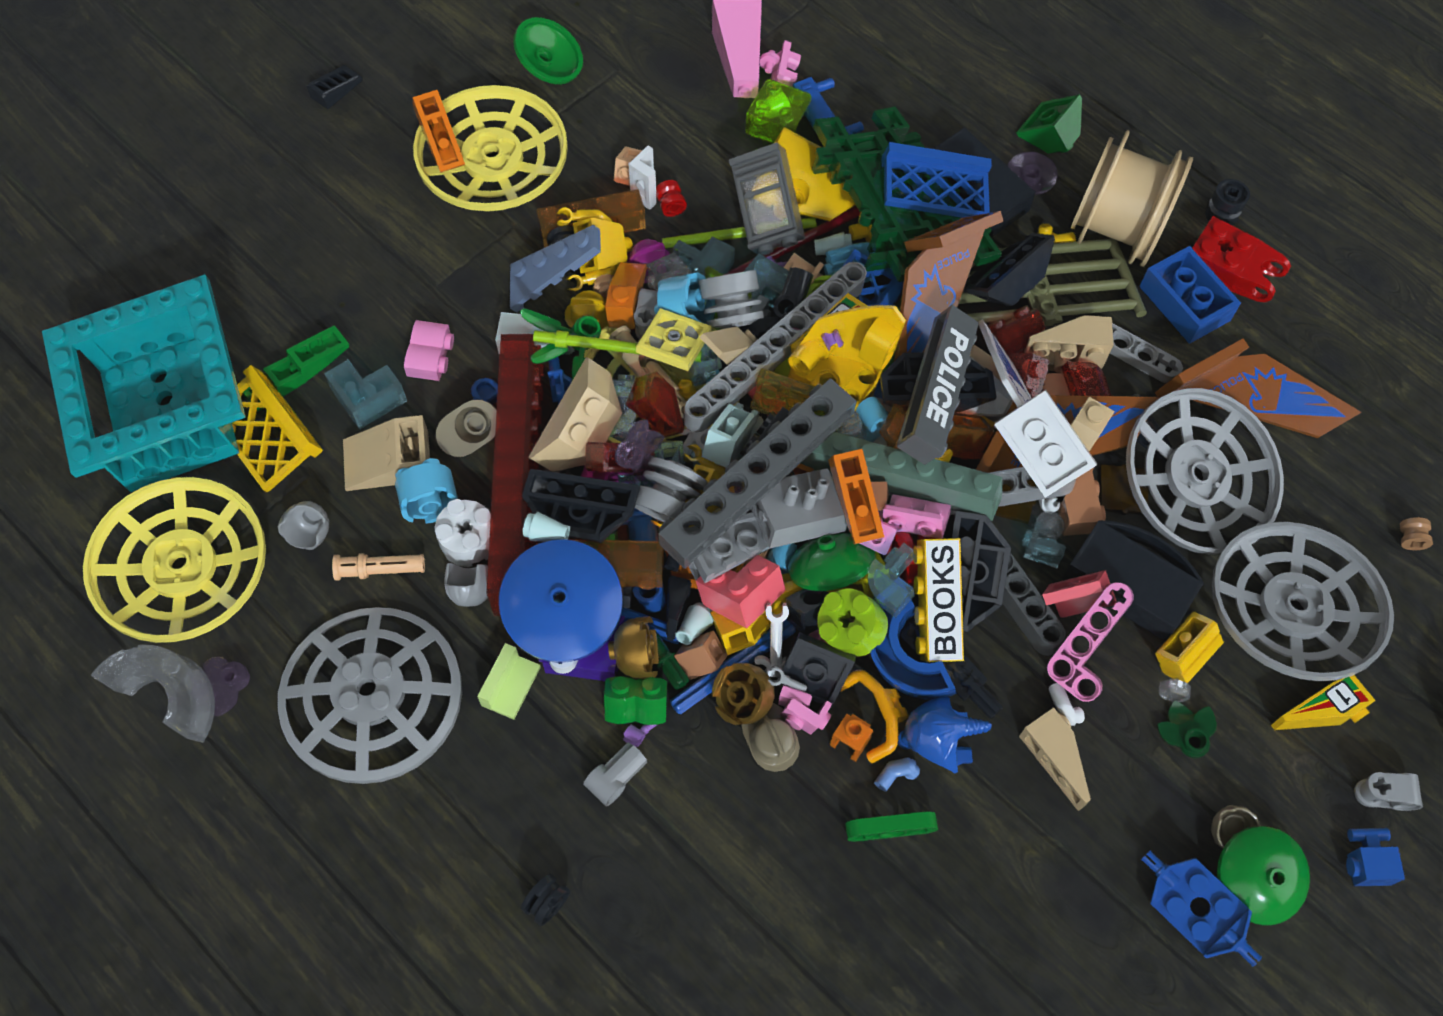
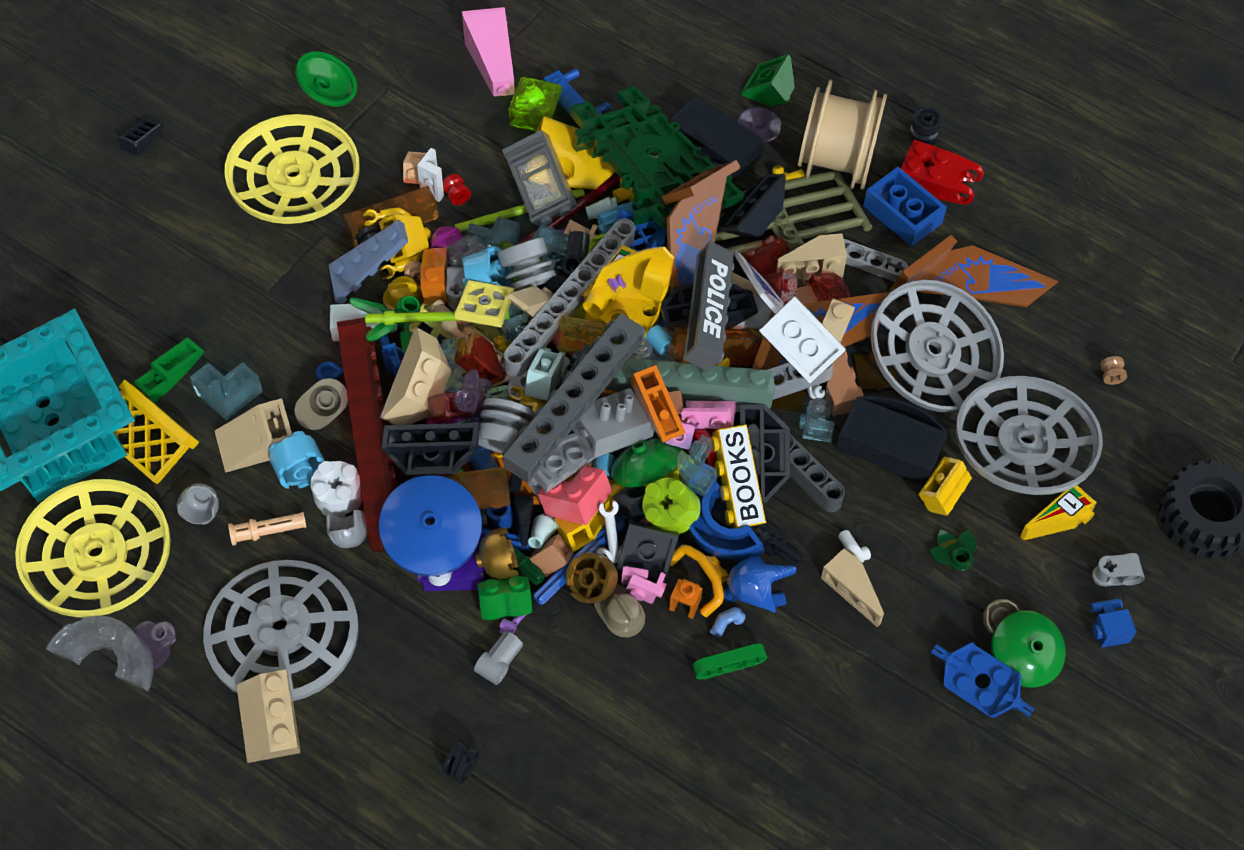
camera: 10 degrees left, 5 degrees down
bright pink brick [404,320,454,381] -> none
orange slope [413,90,465,173] -> none
yellowish green panel [477,643,541,720] -> none
light aqua cone [523,512,570,542] -> none
bright pink hips [759,41,801,91] -> none
light grey hand [768,665,807,692] -> none
blue fence [882,142,991,218] -> none
coral panel [1042,570,1117,618] -> none
bright pink beam [1047,583,1134,702] -> none
clear tile [1159,678,1191,702] -> none
none -> tan slope [237,669,301,763]

